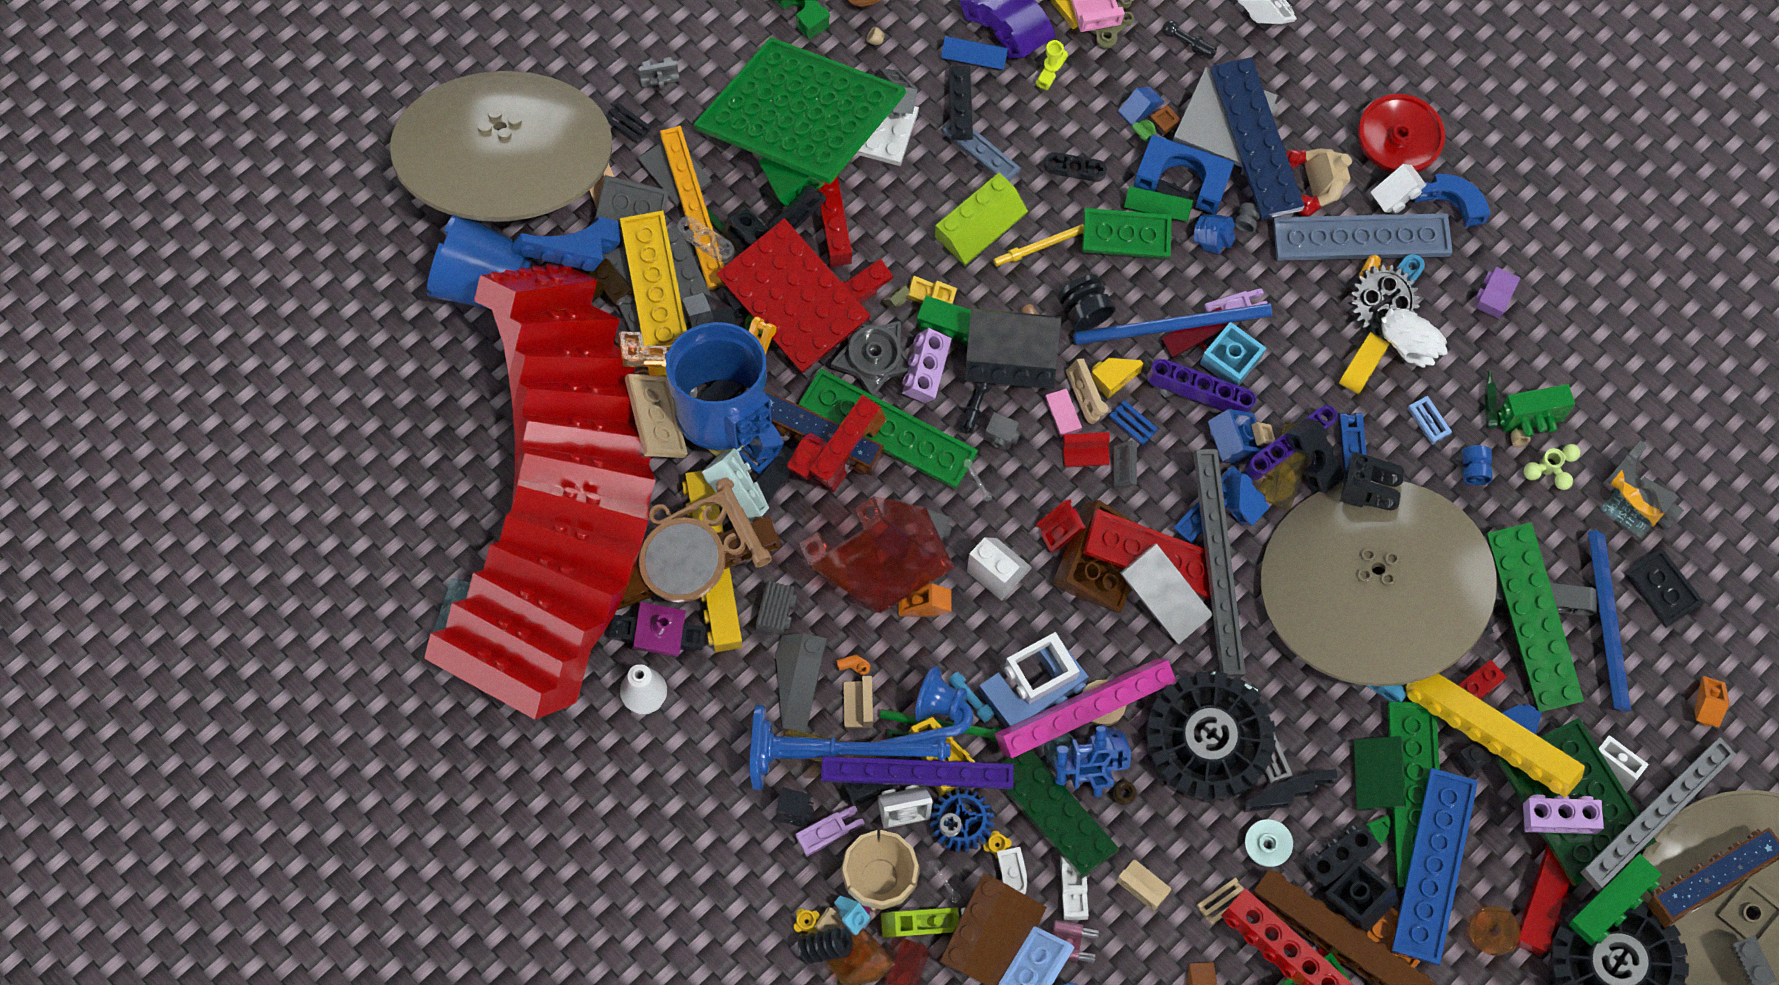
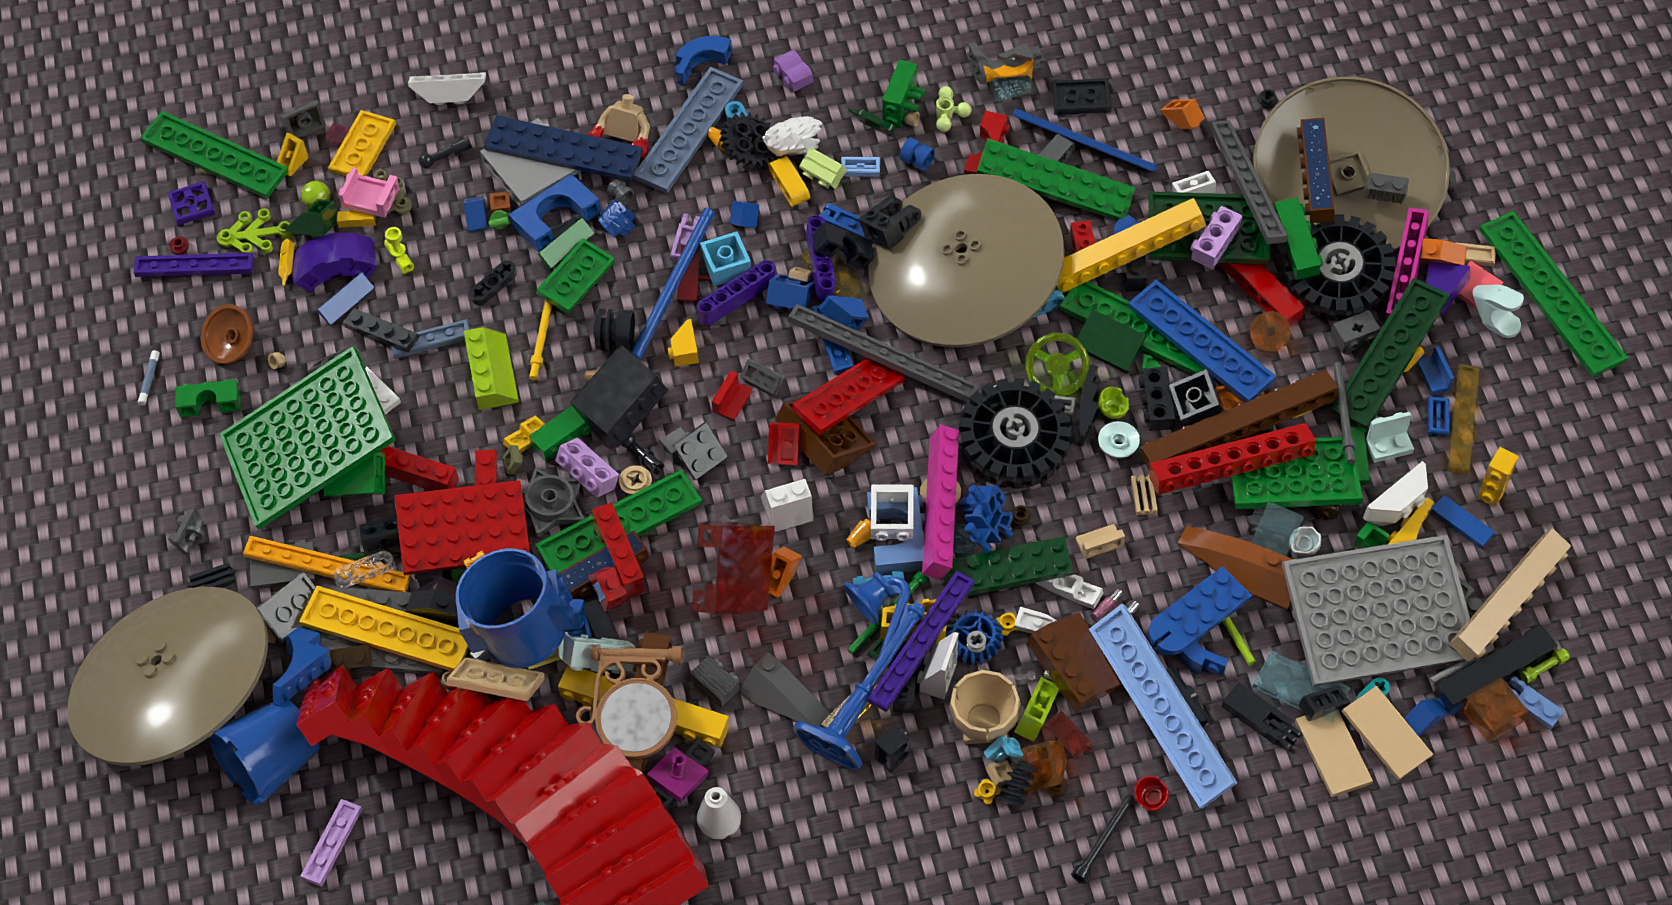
camera: 55 degrees left, 10 degrees down
clear orange plate [619,332,667,367] -> none
black plate [768,185,826,230] -> none
lavender hinge [795,806,865,857] -> none
orange arm [836,655,870,675] -> none
tan panel [844,676,873,728] -> none
clear hinge [964,459,992,501] -> none
bright pink tile [1045,388,1082,437] -> none
tan plate [1066,359,1108,424] -> none
blue tile [1109,400,1158,446] -> none
light grey tile [1120,543,1213,645] -> none
red dish [1358,94,1445,173] -> none
white brick [1371,164,1427,213] -> none
none -> lavender plate [300,799,362,887]
none -> tan gear [619,466,652,495]
none -> plate [671,422,728,480]
none -> blue panel [730,201,759,228]
none -> yellowish green brick [799,148,847,189]
none -> light orange cone [846,519,871,549]
none -> red arch [964,110,1010,175]
none -> clear neon green piece [1025,333,1090,396]
none -> lime hair [1098,386,1129,419]

